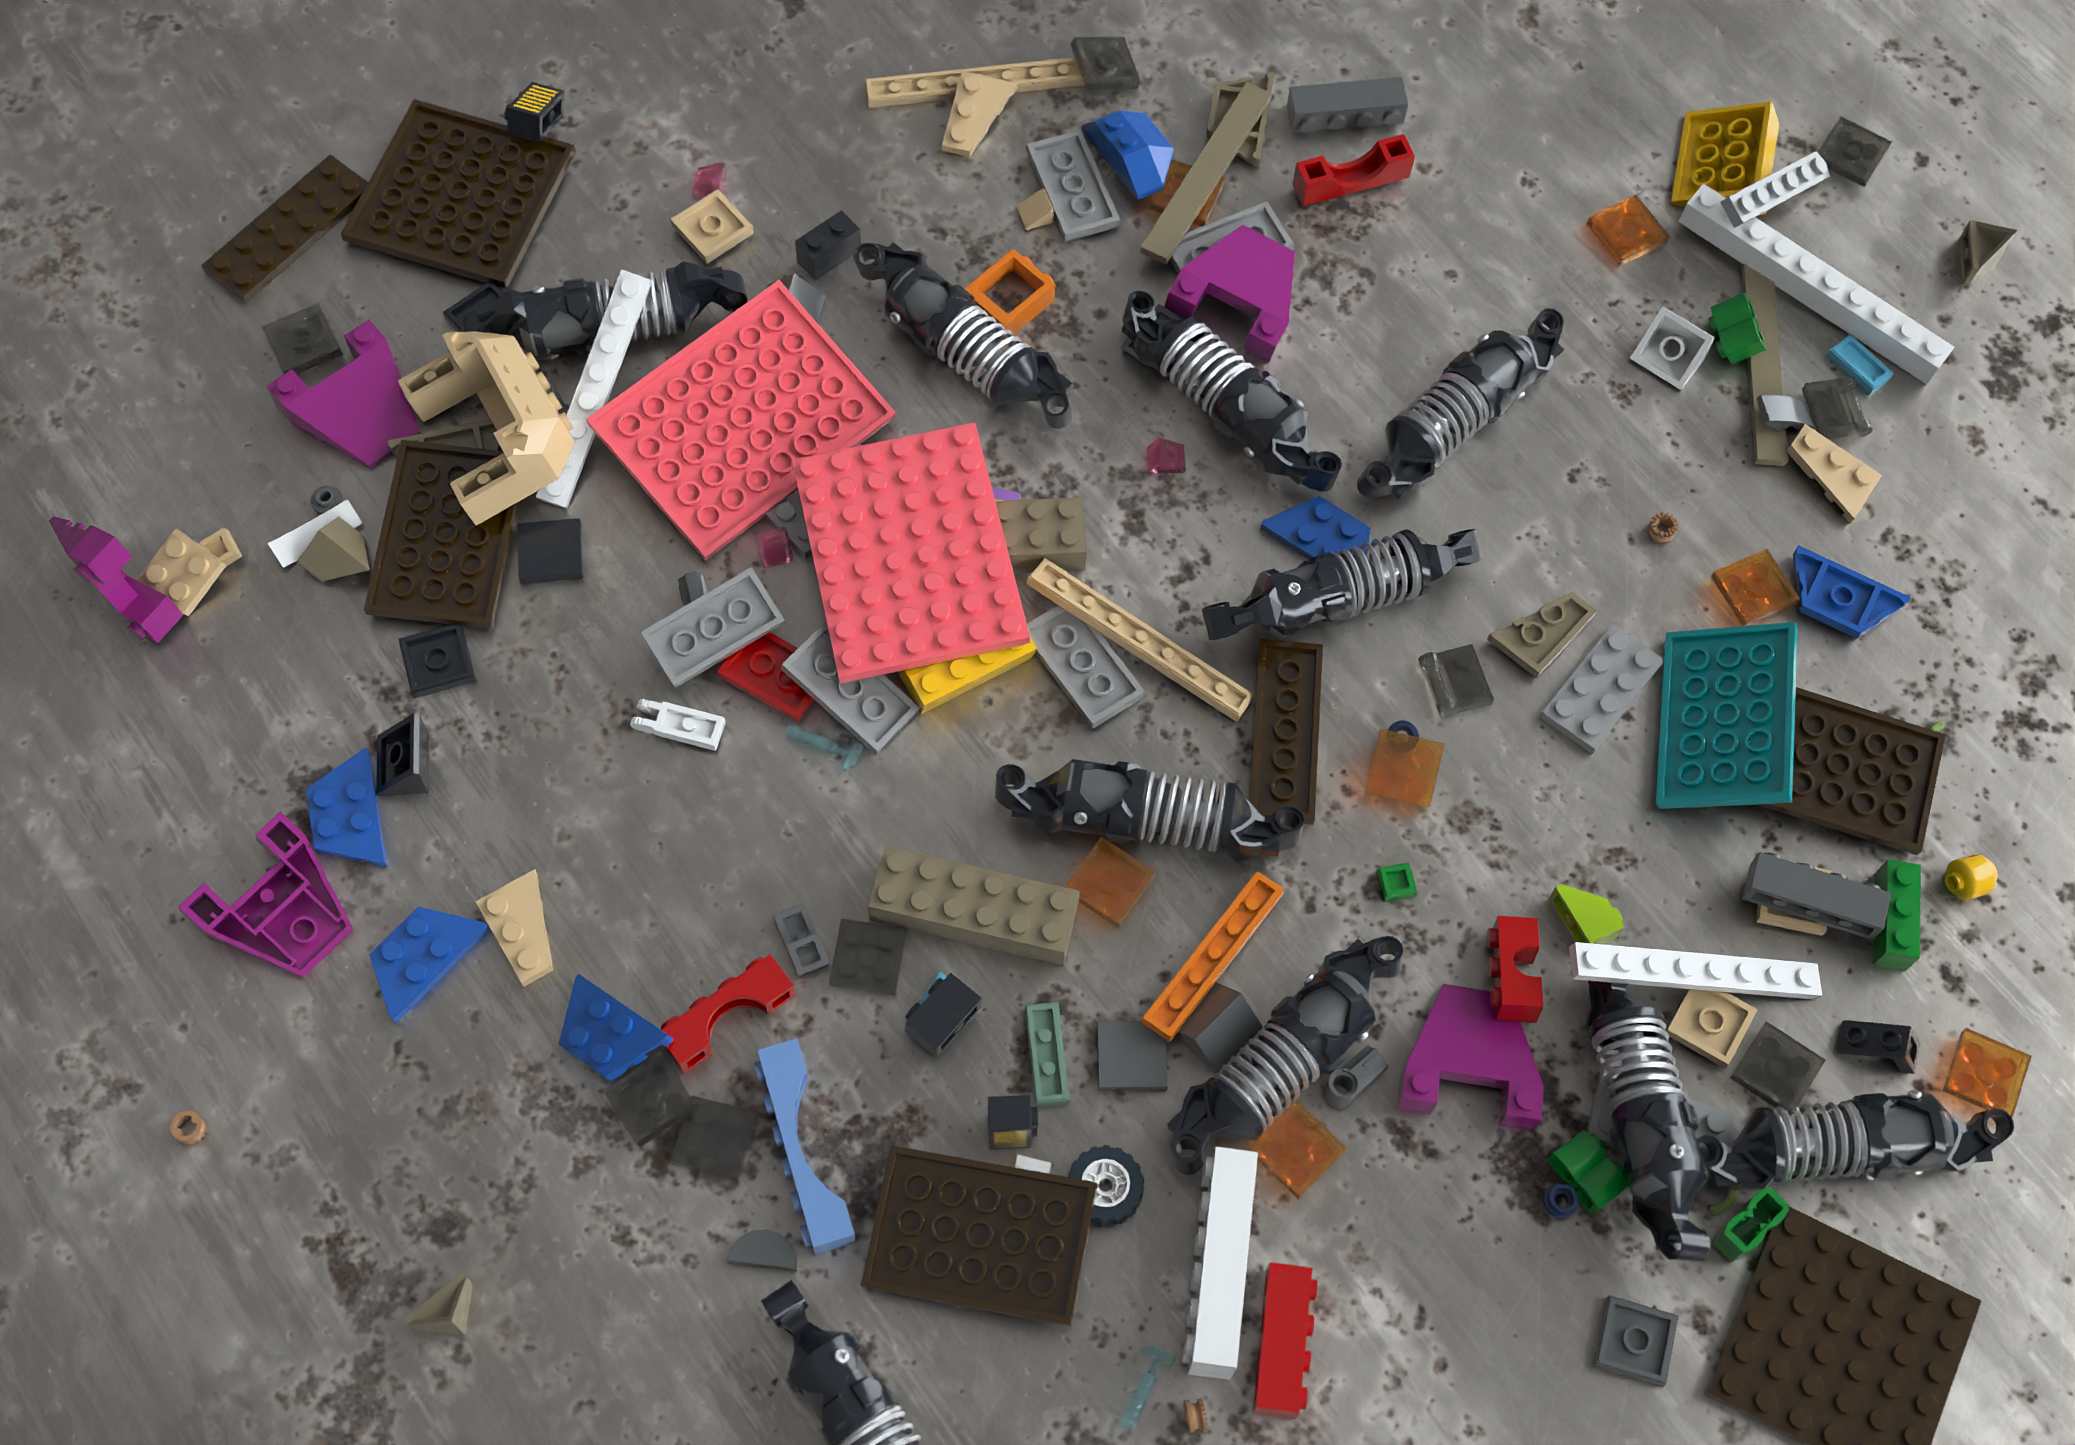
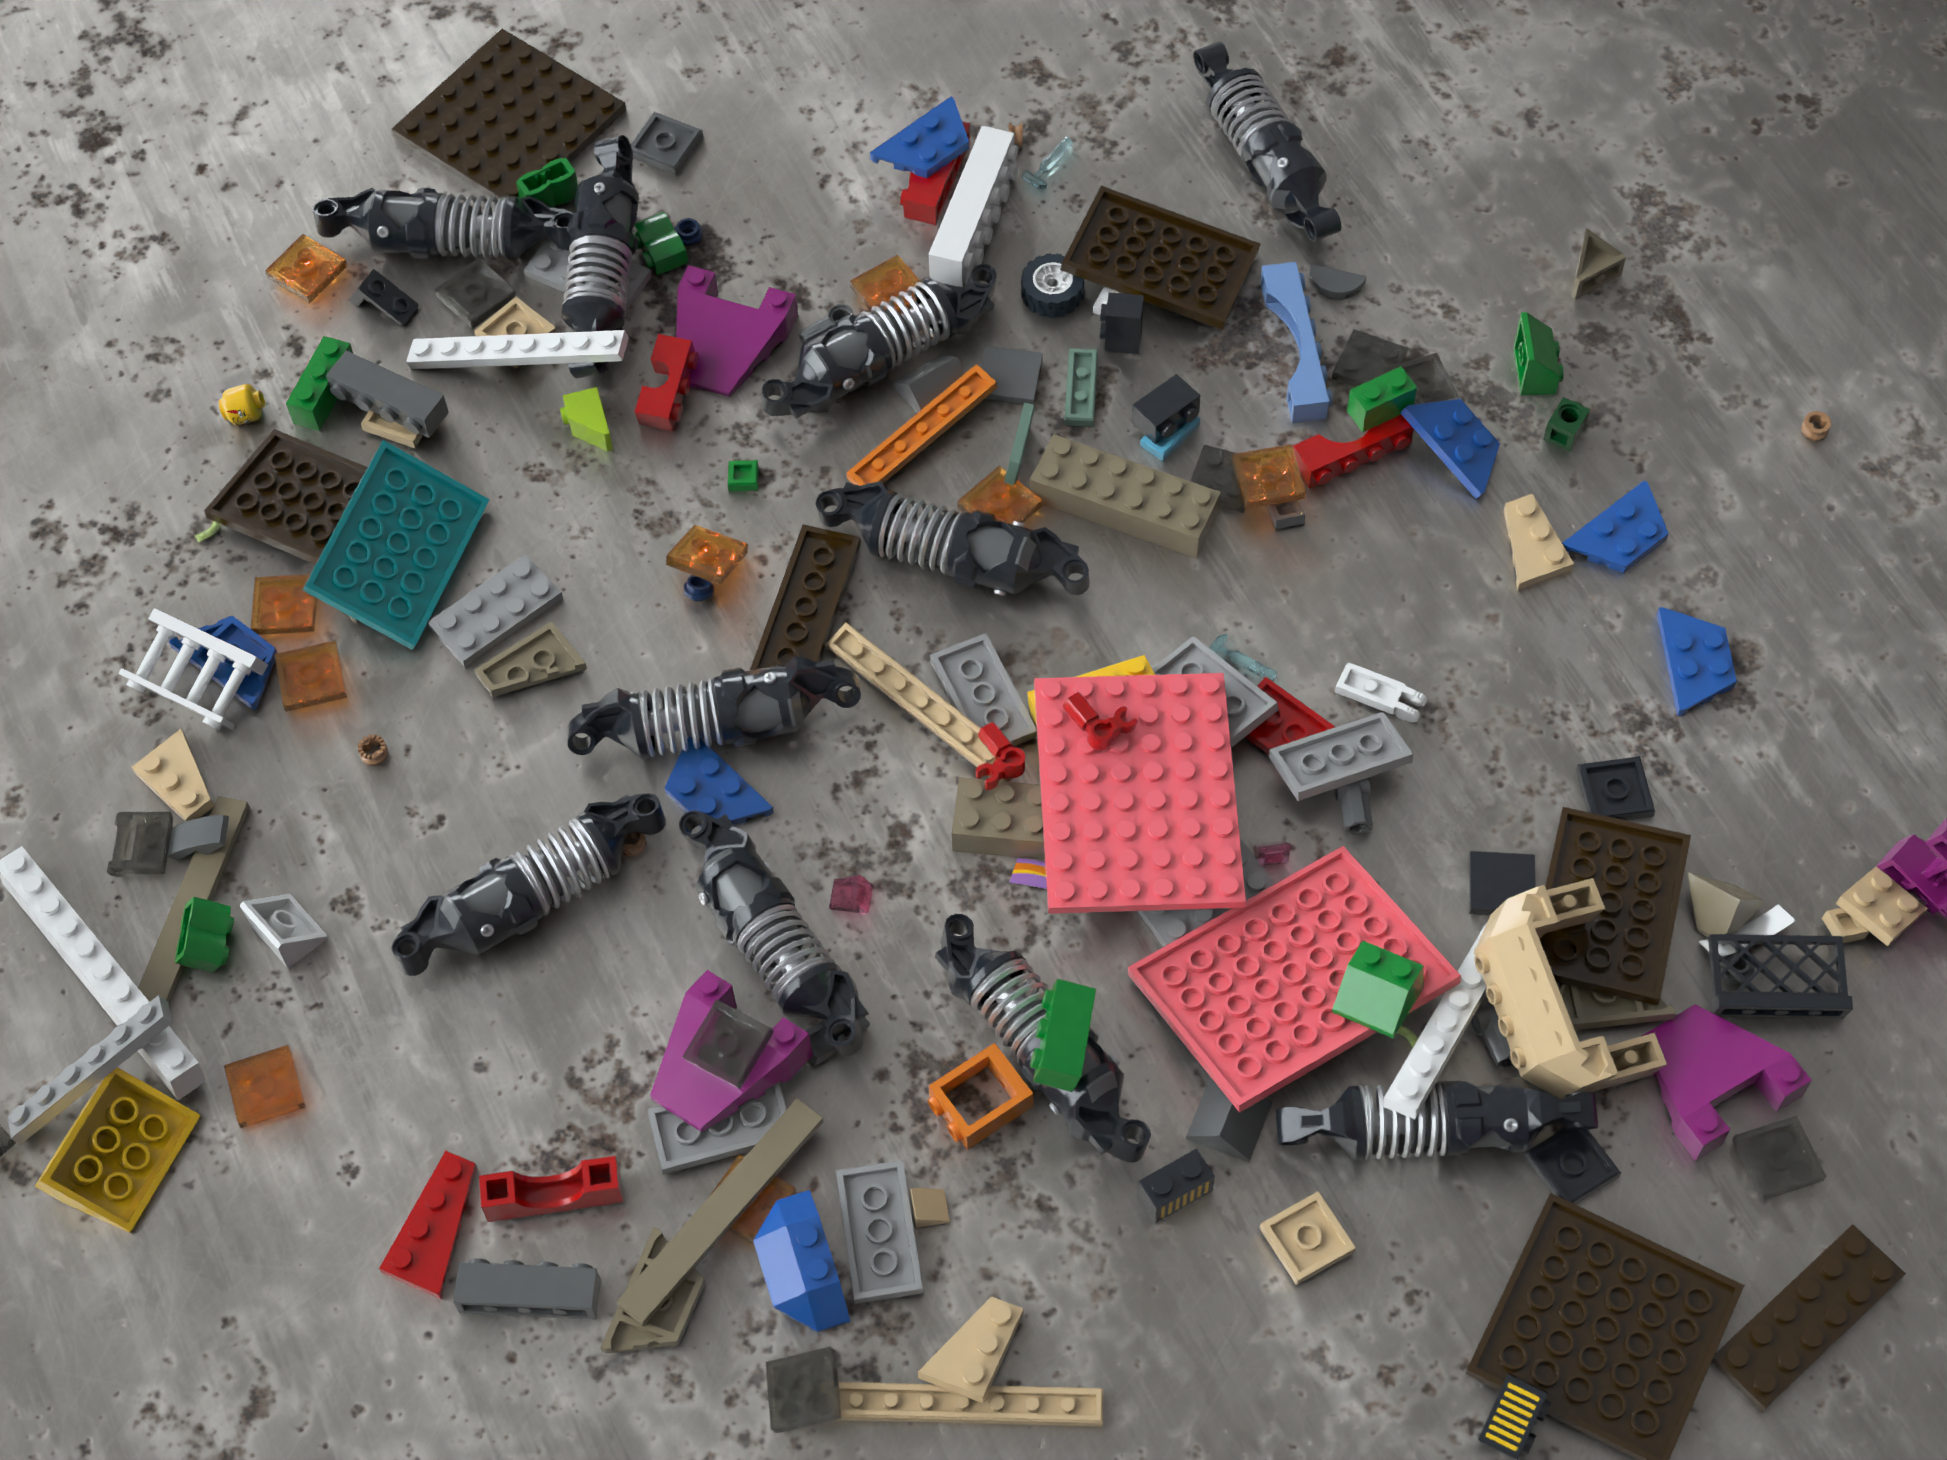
camera: 165 degrees left, 5 degrees down
magenta wedge [178,811,353,977] -> none
black slope [376,713,429,796] -> none
clear pink slope [692,162,727,196] -> none
clear smoke plate [1418,644,1494,716] -> none
medium azure tile [1827,334,1894,394] -> none
none -> white fence [118,608,268,730]
none -> clear orange plate [251,574,317,635]
none -> red wing [379,1150,477,1299]
none -> clear smoke plate [682,1000,774,1090]
none -> blue wing [870,96,969,178]
none -> red bar [976,722,1025,790]
none -> sand green tile [1004,402,1035,485]
none -> green brick [1030,978,1096,1092]
none -> red bar [1063,692,1138,750]
none -> clear orange plate [1232,444,1306,509]
none -> slope [1332,941,1424,1038]
none -> green brick [1347,367,1417,432]
none -> green slope [1513,312,1564,395]
none -> dark green brick [1543,397,1590,452]
none -> black fence [1708,934,1853,1019]

